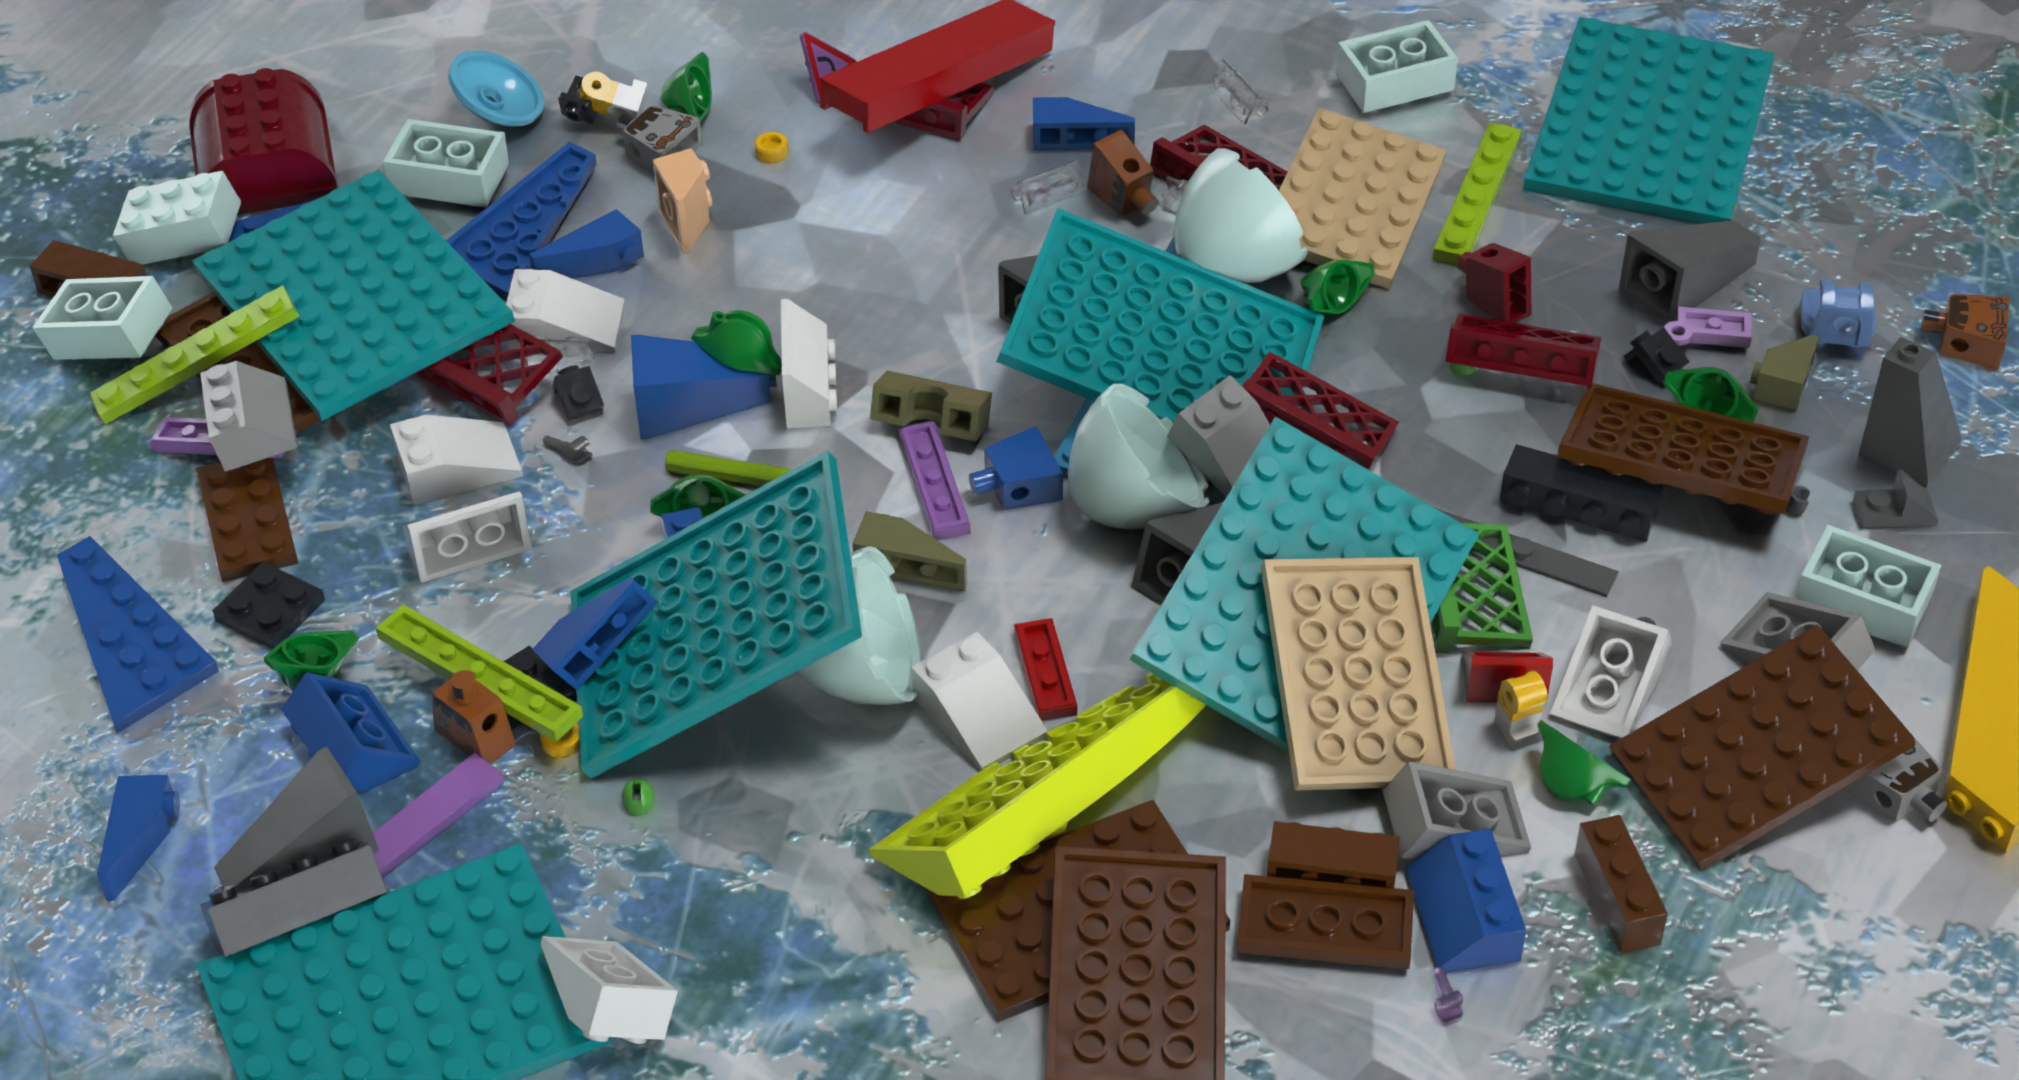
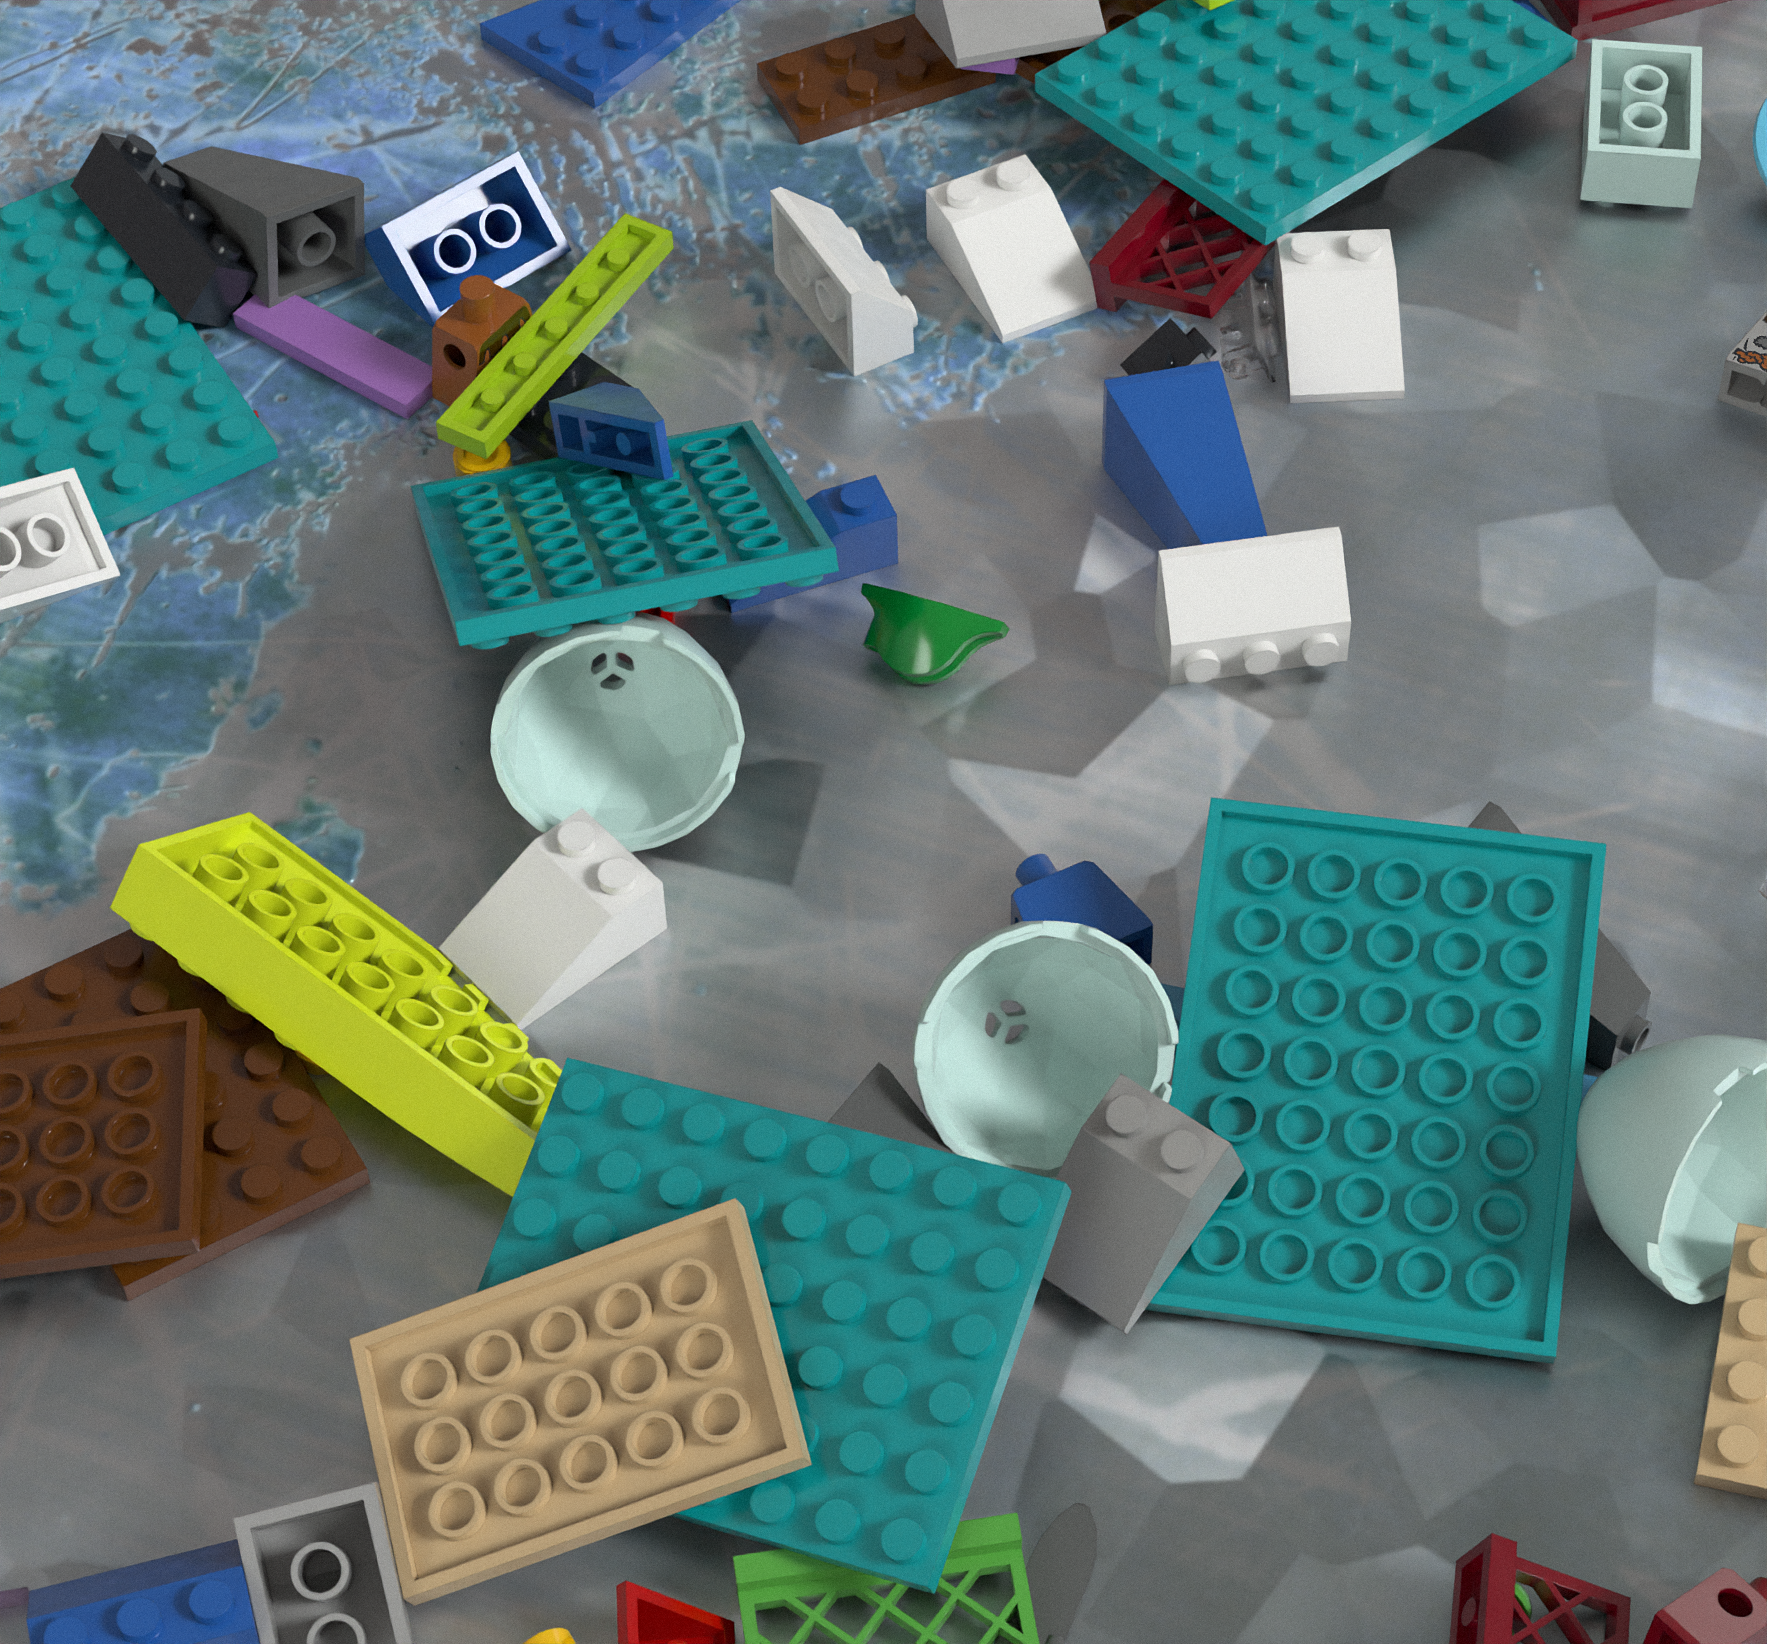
camera: 85 degrees right, 5 degrees up
blue slope [97,774,180,900] -> none
black plate [212,561,325,649] -> none
green hat [264,630,359,692] -> none
blue wing [446,142,597,301] -> none
blue slope [529,209,644,278] -> none
dark grey hand [543,435,593,465] -> none
bright green hinge [622,779,656,815] -> none
green hat [650,475,746,519] -> none
light nougat slope [653,148,713,254] -> none
lime axle [665,450,793,487] -> none
green hat [691,310,782,376] -> none
olive slope [852,511,967,591] -> none
olive arch [870,370,992,442] -> none
medium lavender tile [898,421,971,540] -> none
red tile [1014,618,1078,721] -> none
reddish brown plate [1237,874,1414,969] -> none
dark red fence [1242,351,1399,470] -> none
reddish brown brick [1267,821,1400,888] -> none
green hat [1300,260,1375,314] -> none

